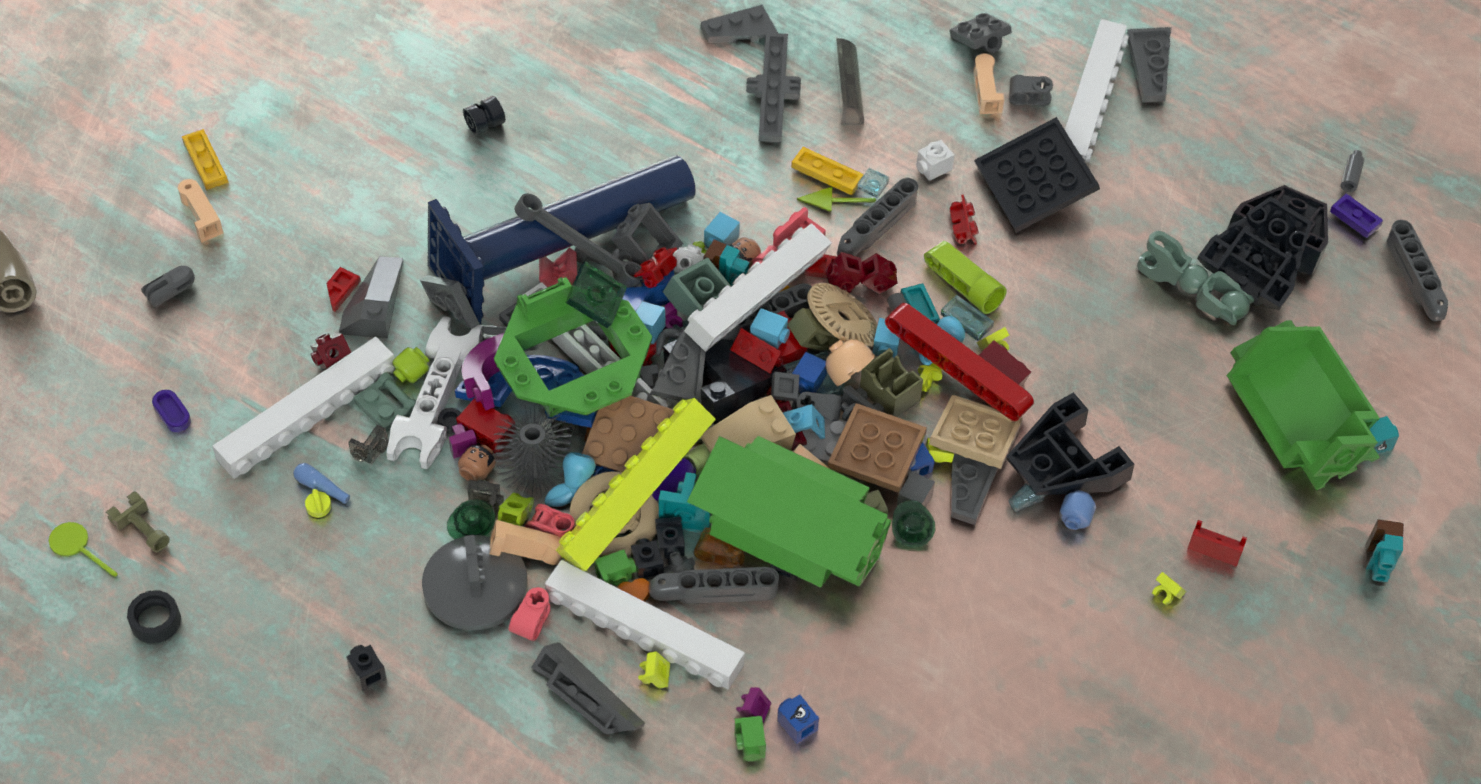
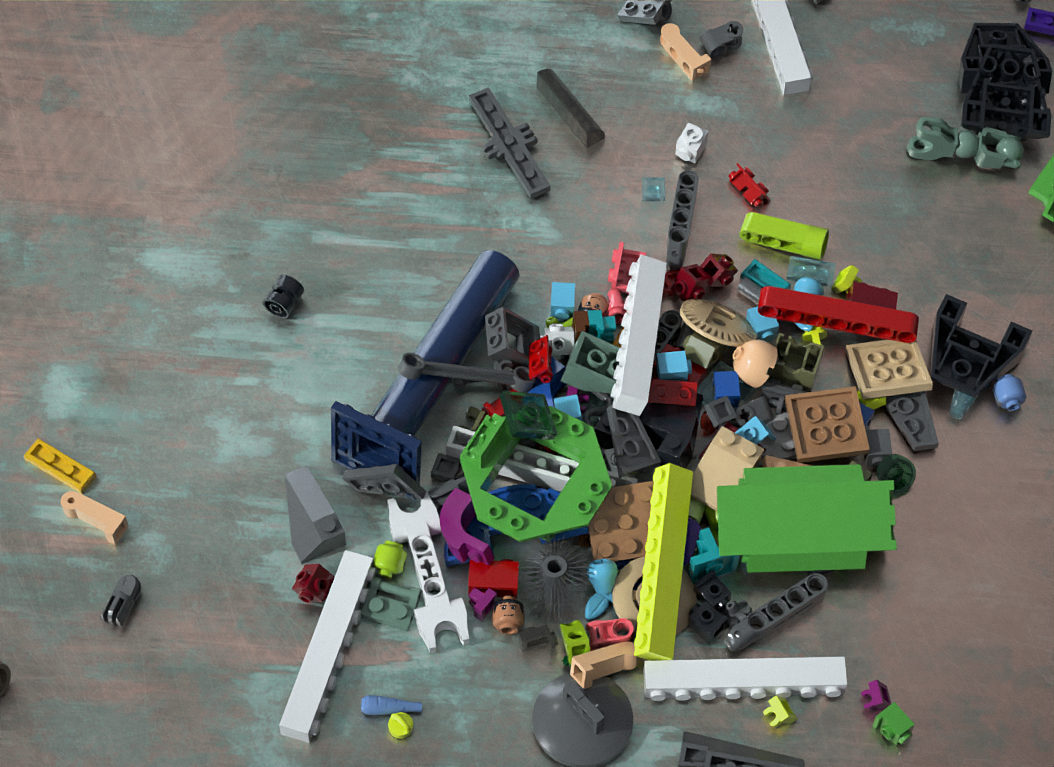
camera: 30 degrees left, 5 degrees up
dark purple tile [152,390,191,432] -> none
red tile [326,267,361,312] -> none
clear smoke bracket [348,425,389,465] -> none
black tile [438,408,461,434] -> none
clear green piece [447,499,495,540] -> none
coral piece [509,587,551,641] -> none
coral bracket [539,247,577,288] -> none
bright green brick [595,549,637,586] -> none
orange tile [617,578,650,602] -> none
clear orange piece [693,528,745,568] -> none
dark grey wing [700,4,778,43] -> none
blue brick [777,694,819,744] -> none
yellow plate [791,147,864,195] -> none
lime piece [797,187,876,212] -> none
black plate [974,117,1100,233] -> none

